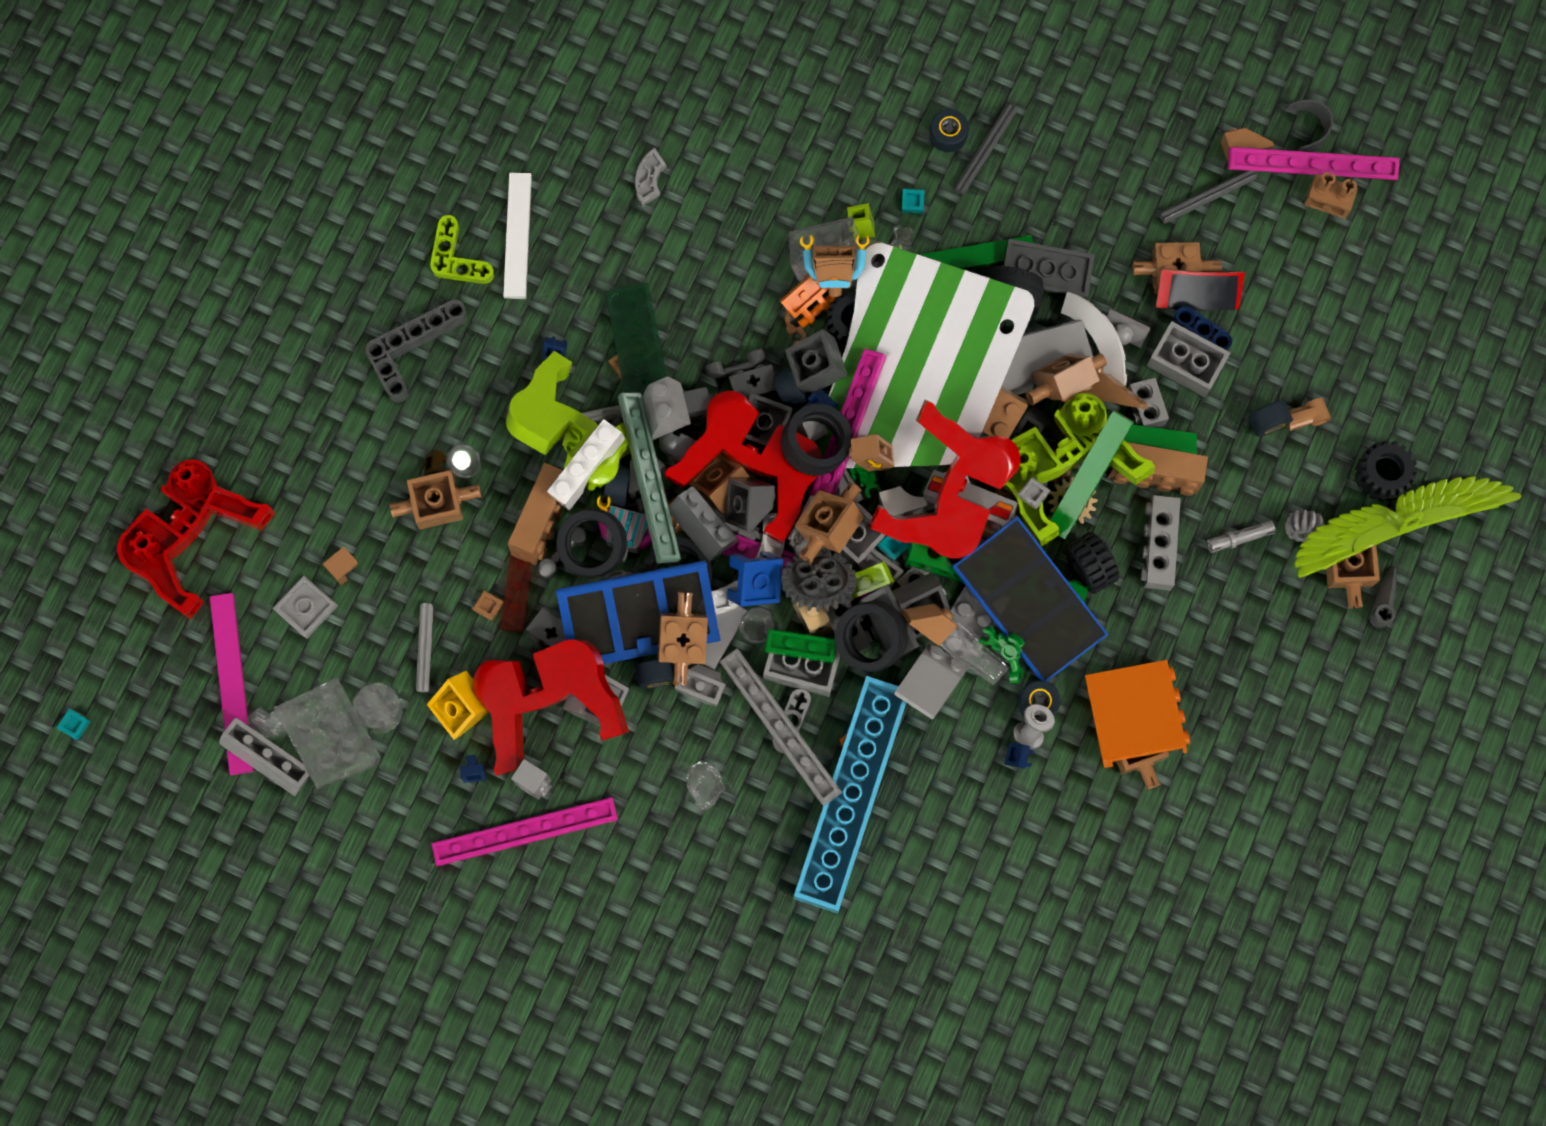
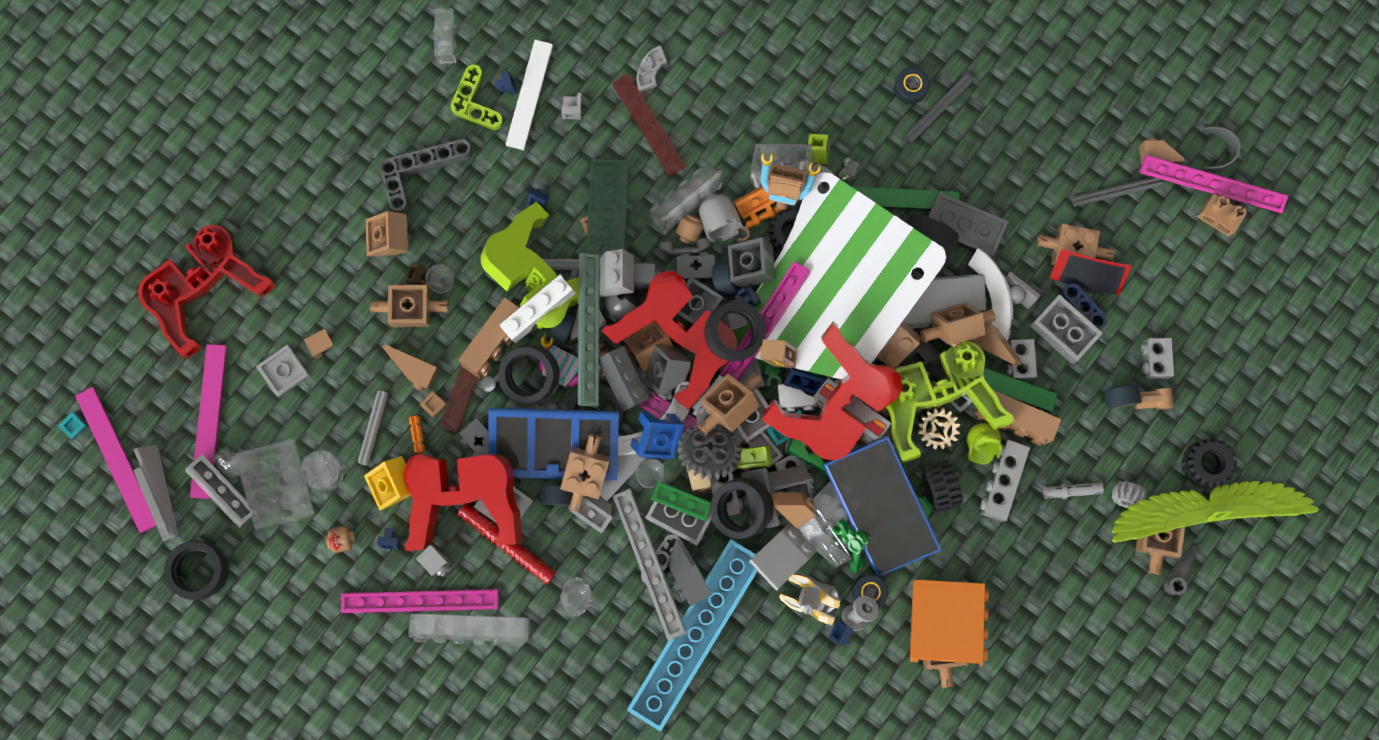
camera: 10 degrees right, 5 degrees up
teal tile [901,189,925,214] -> none
light grey tile [1018,477,1050,510] -> none
tile [1050,410,1134,540] -> none
none -> dark pink tile [75,387,156,533]
none -> light grey wedge [133,445,178,542]
none -> black tyre [164,540,229,600]
none -> medium nougat head [325,526,355,553]
none -> medium nougat slope [366,211,409,257]
none -> medium nougat slope [382,344,439,391]
none -> clear brick [408,614,530,646]
none -> orange axle [409,415,425,453]
none -> clear slope [434,8,457,64]
none -> red piece [458,503,556,585]
none -> dark blue tile [494,71,518,95]
none -> light grey panel [562,92,582,119]
none -> clear red tile [612,73,686,177]
none -> clear slope [649,166,723,234]
none -> dark grey slope [667,538,711,606]
none -> medium nougat head [676,214,704,244]
none -> light grey cylinder [699,194,743,242]
none -> light grey piece [779,573,841,625]
none -> dark blue slope [784,368,827,394]
none -> lime hair [967,423,1002,465]
none -> light grey brick [1141,338,1174,379]

